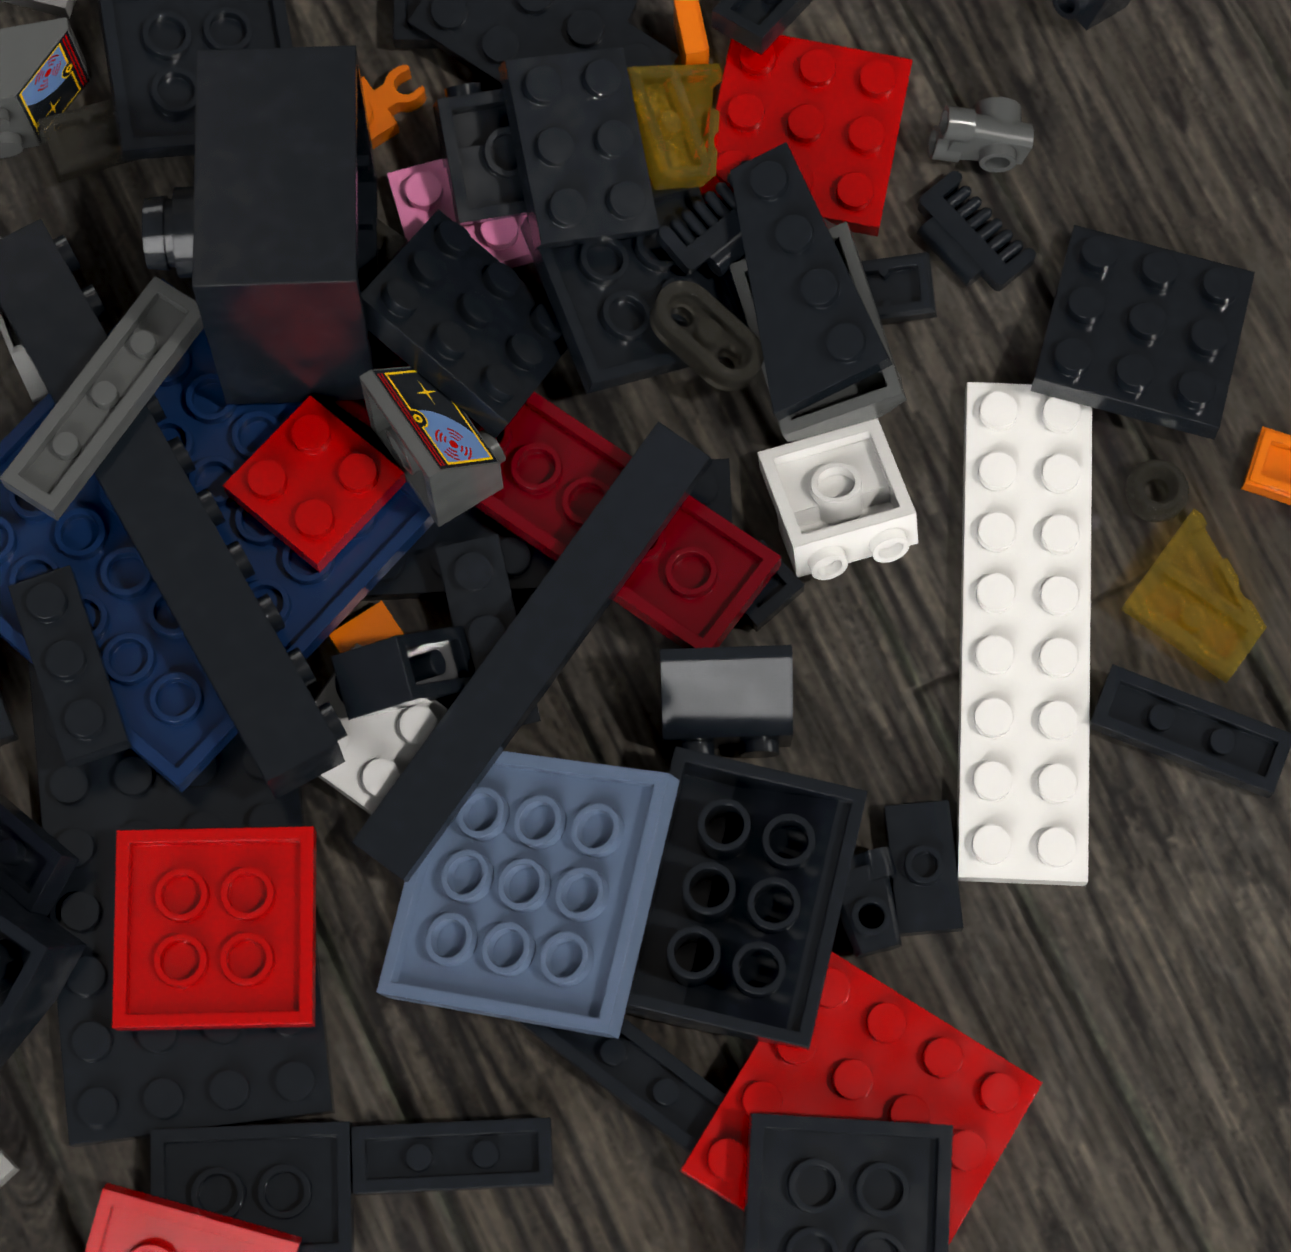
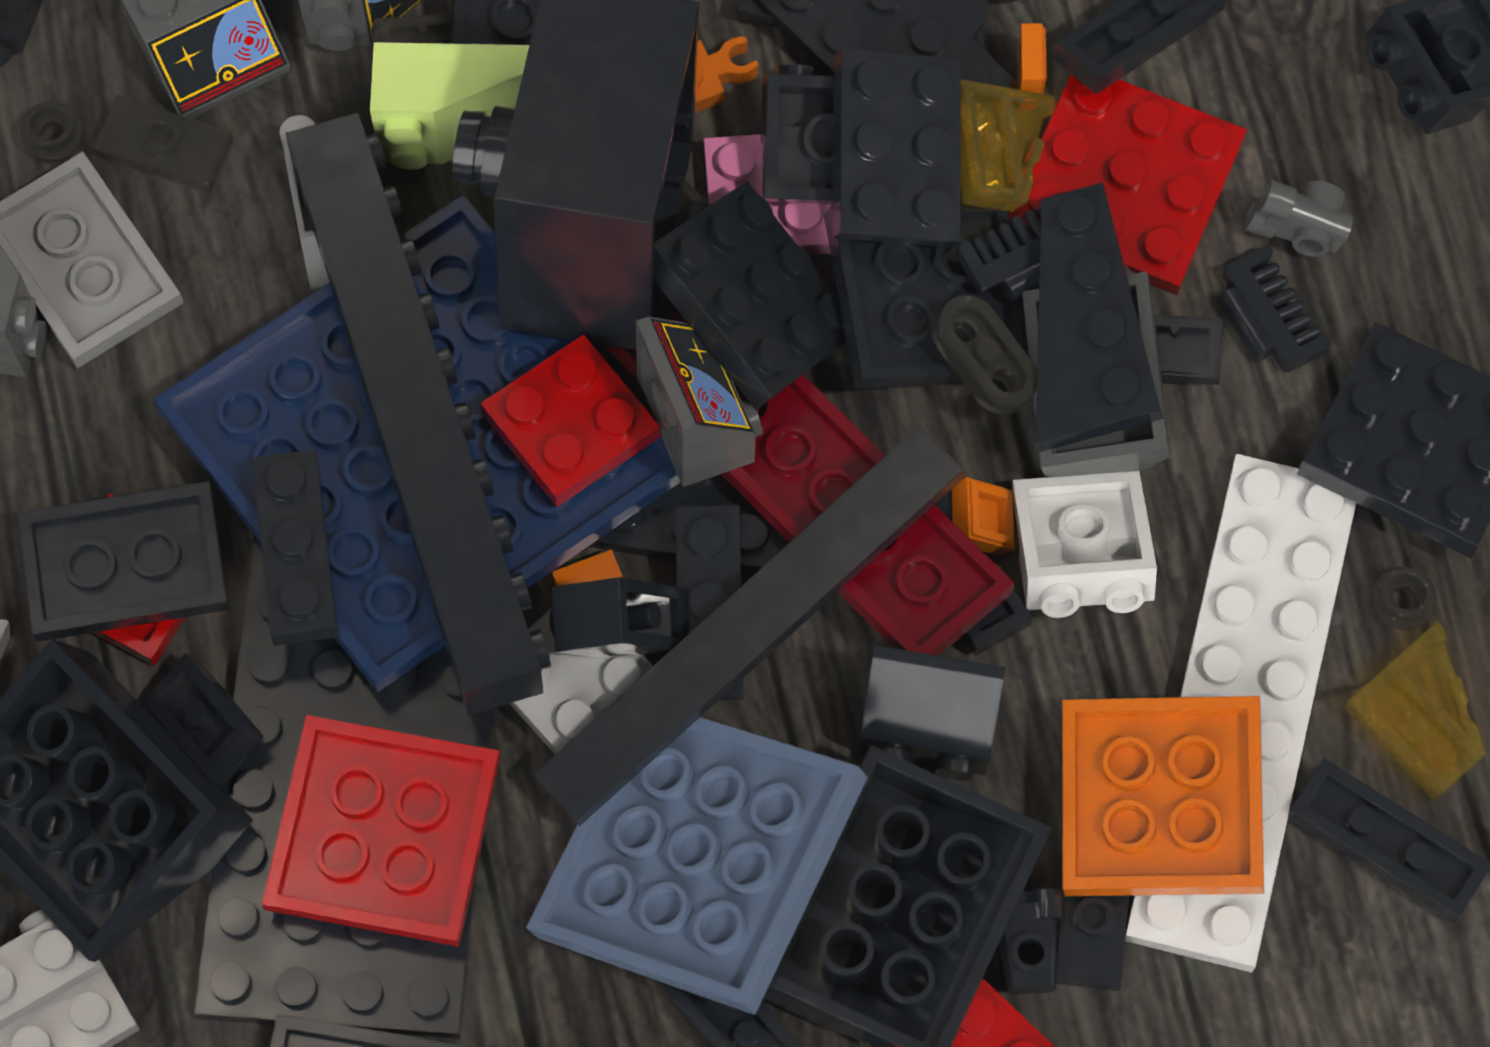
camera: 10 degrees right, 5 degrees down
dark grey plate [0,276,204,521] -> none
none -> yellowish green slope [370,42,529,170]
none -> orange tile [951,477,1015,556]
none -> orange plate [1062,696,1264,896]

